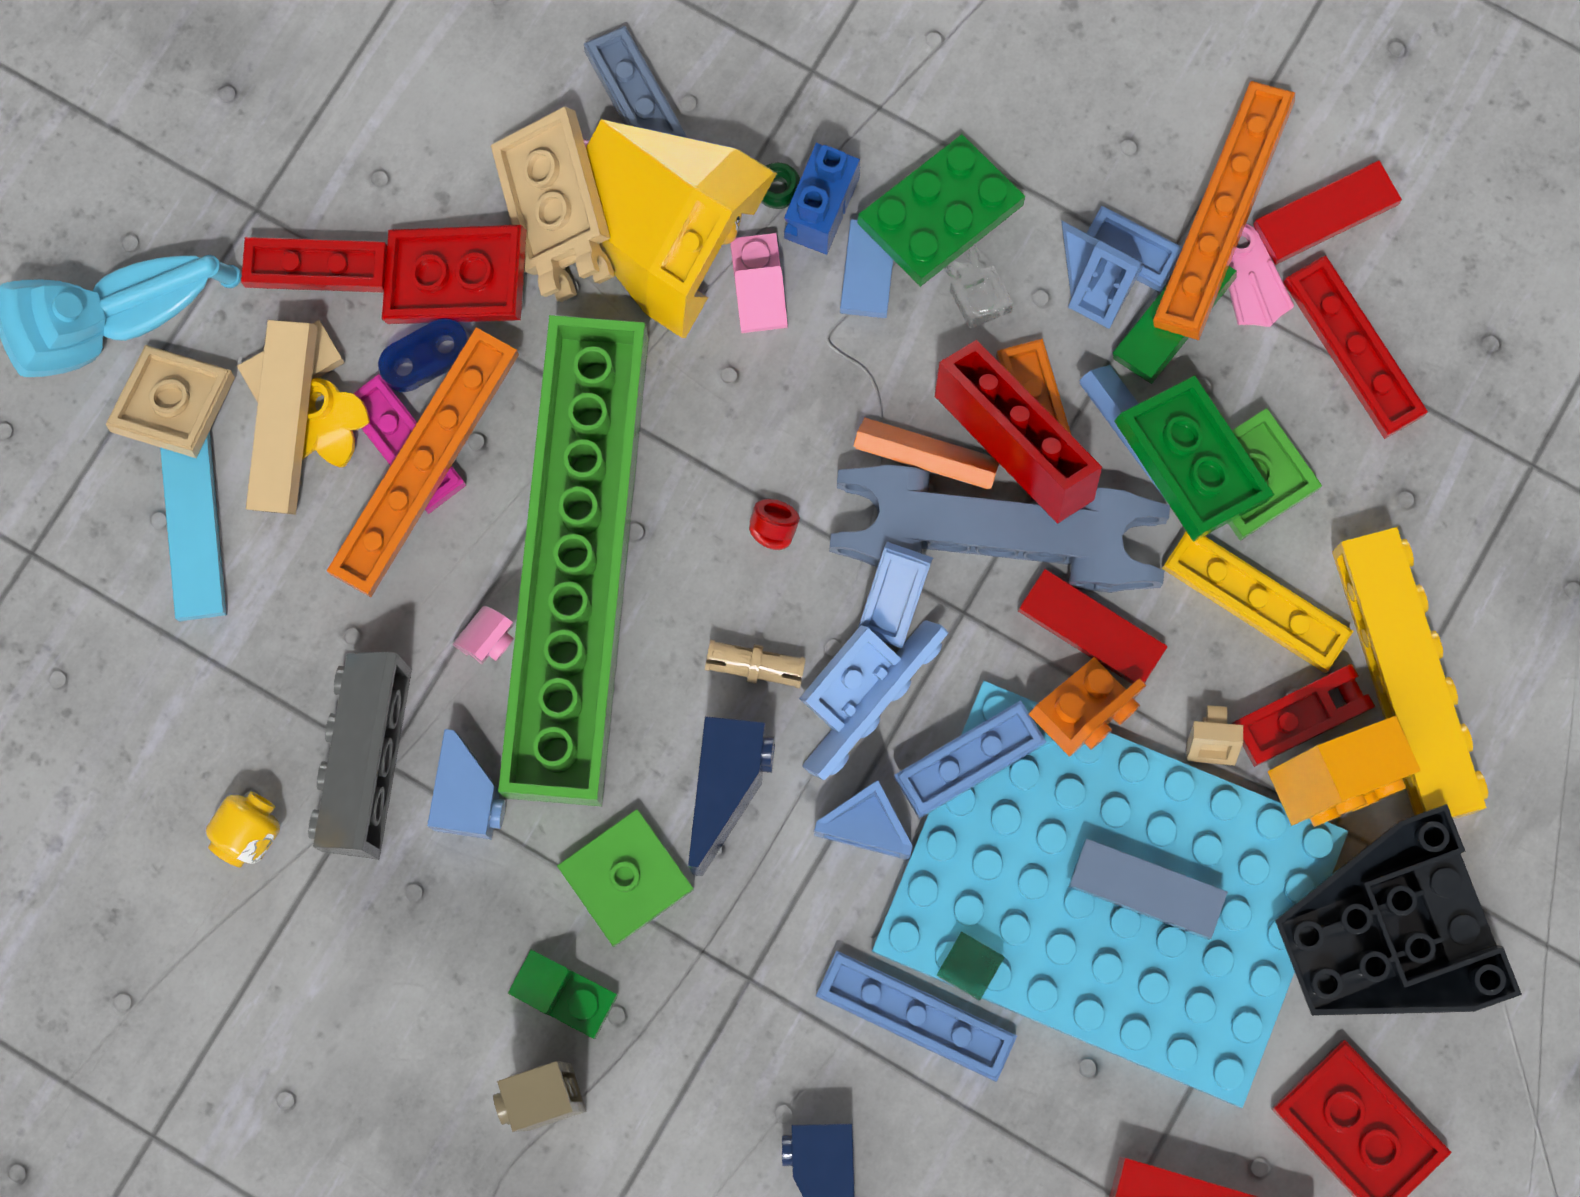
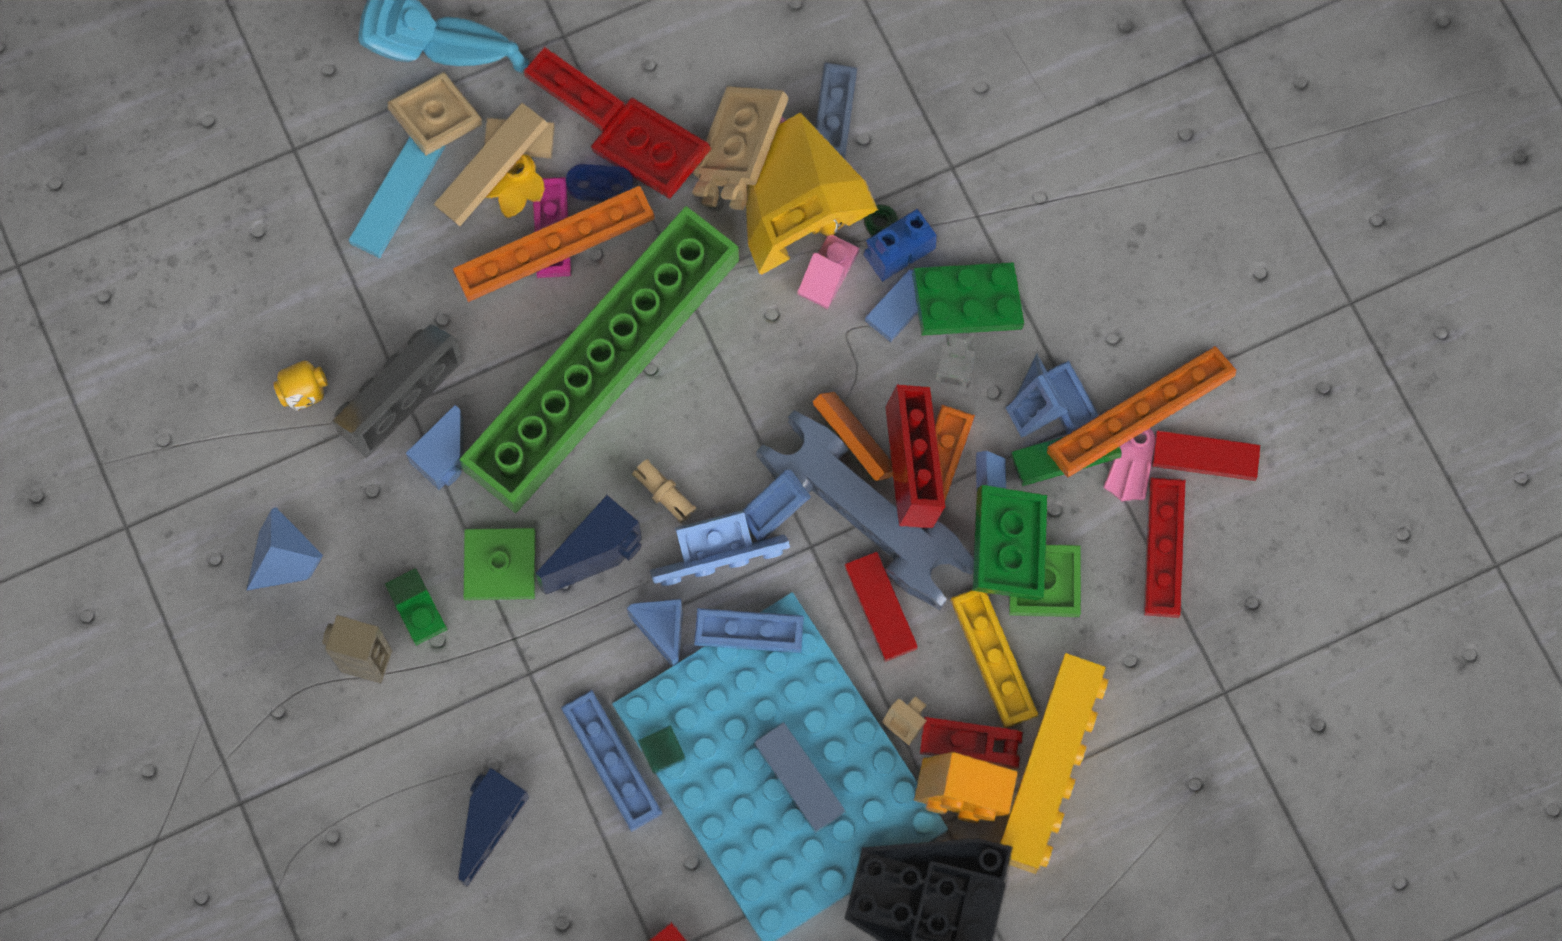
camera: 30 degrees right, 5 degrees down
bright pink slope [452,606,514,664] -> none
red tile [749,499,800,550] -> none
orange bracket [1028,657,1147,757] -> none
none -> medium blue slope [246,507,323,591]

